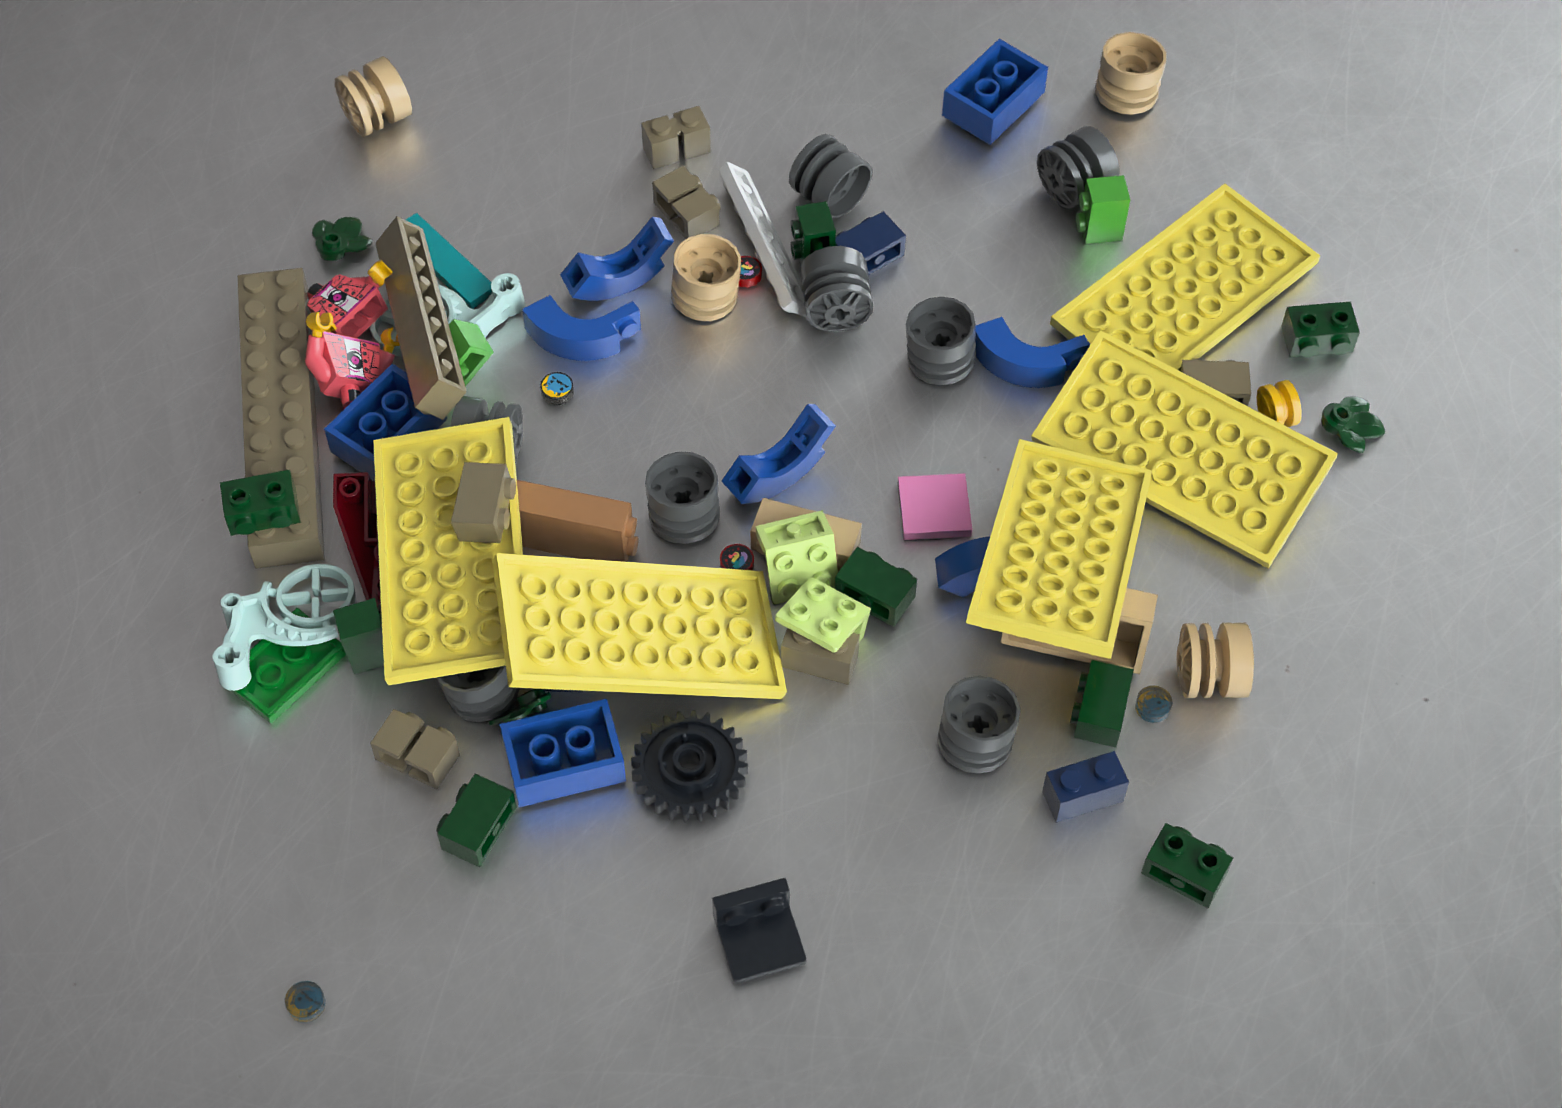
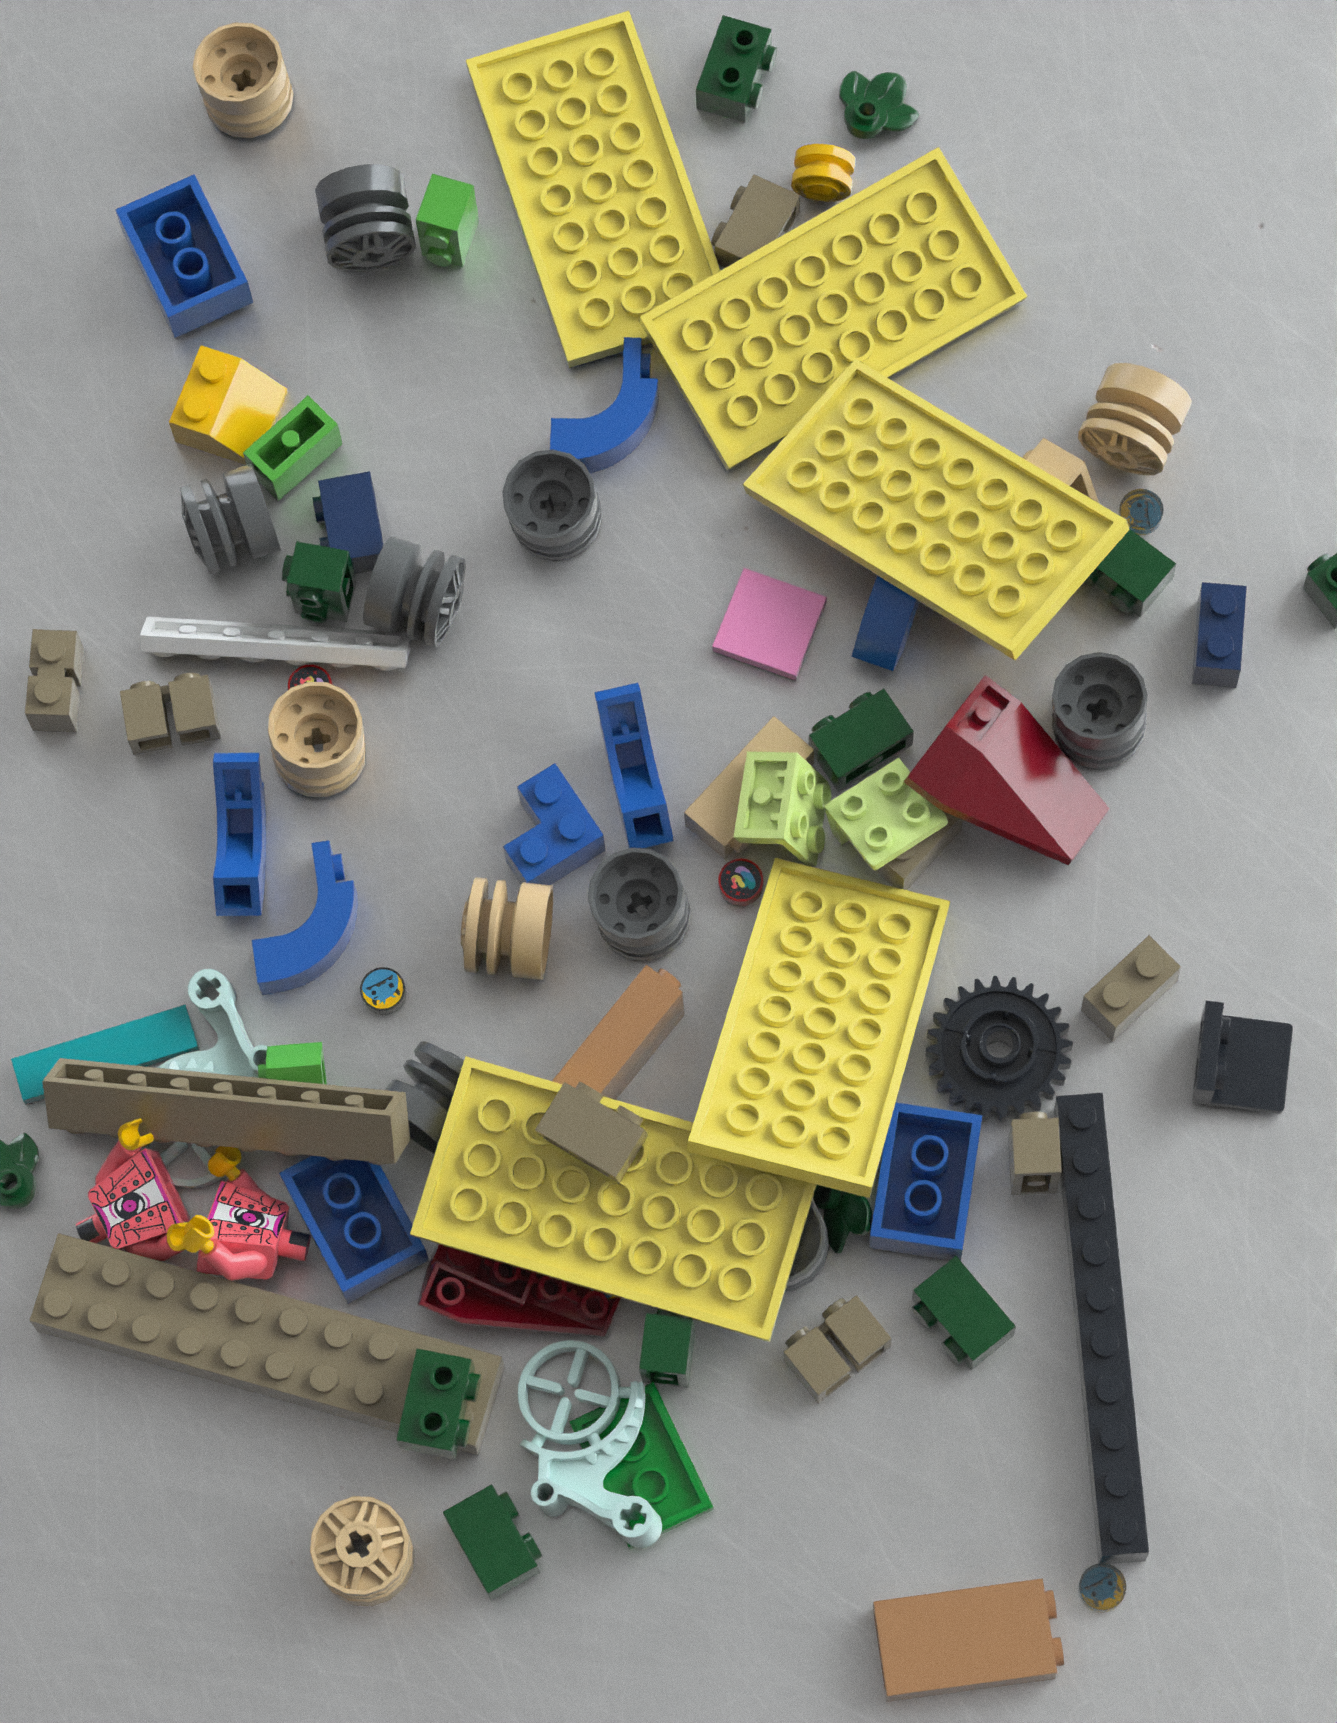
camera: 60 degrees left, 15 degrees up
none -> yellow slope [169,345,288,465]
none -> bright green brick [243,395,342,501]
none -> tan wheel [310,1496,415,1606]
none -> dark green brick [443,1484,543,1601]
none -> tan wheel [461,877,553,980]
none -> blue brick [503,763,606,885]
none -> medium nougat brick [873,1578,1064,1702]
none -> dark red wedge [904,675,1110,866]
none -> dark tan brick [1008,1112,1061,1195]
none -> black brick [1054,1093,1149,1565]
none -> dark tan brick [1081,935,1181,1042]

